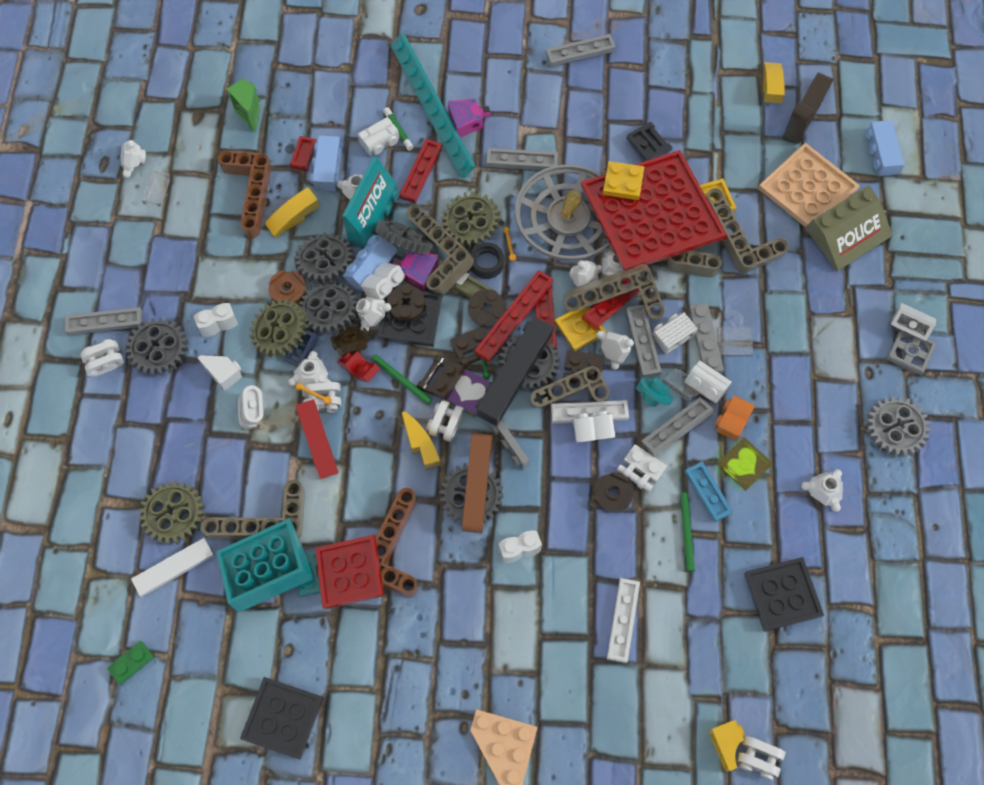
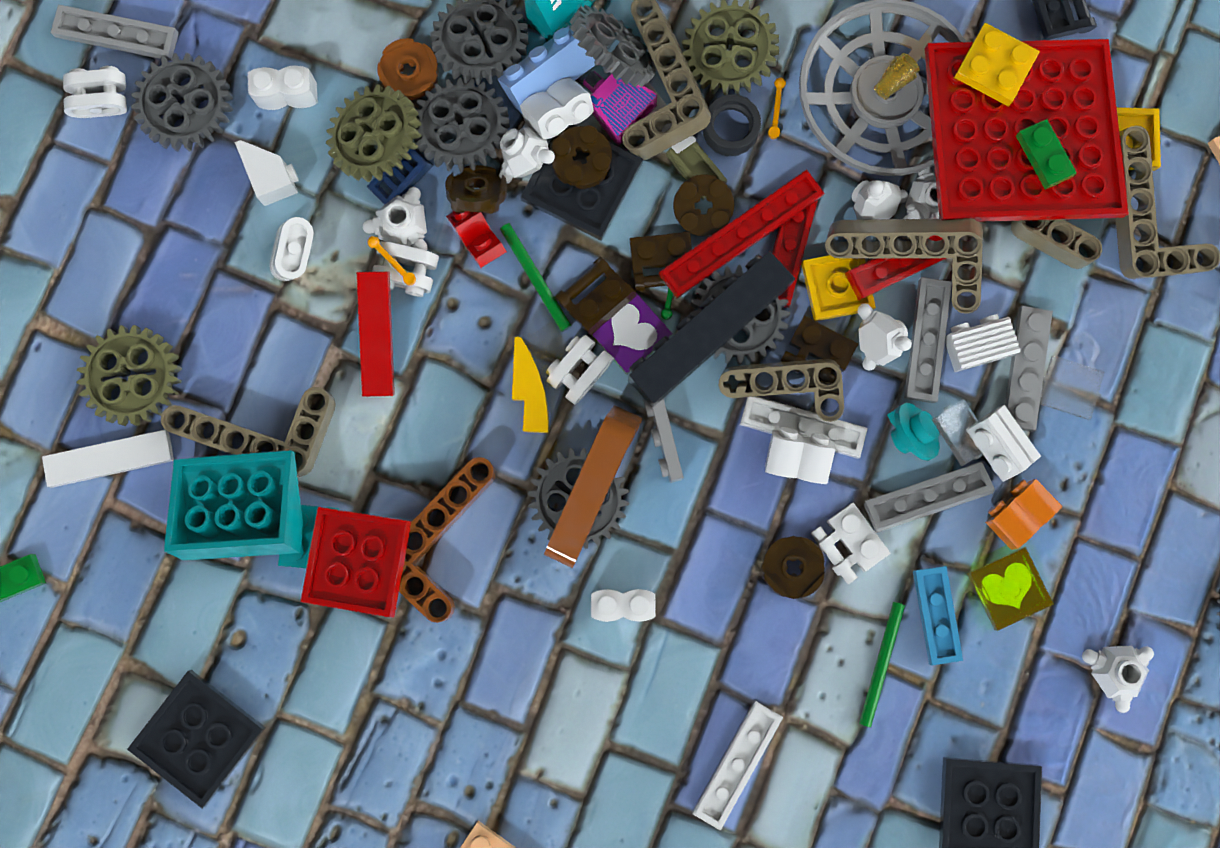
camera: 15 degrees right, 15 degrees up
none -> green plate [1016,119,1077,190]

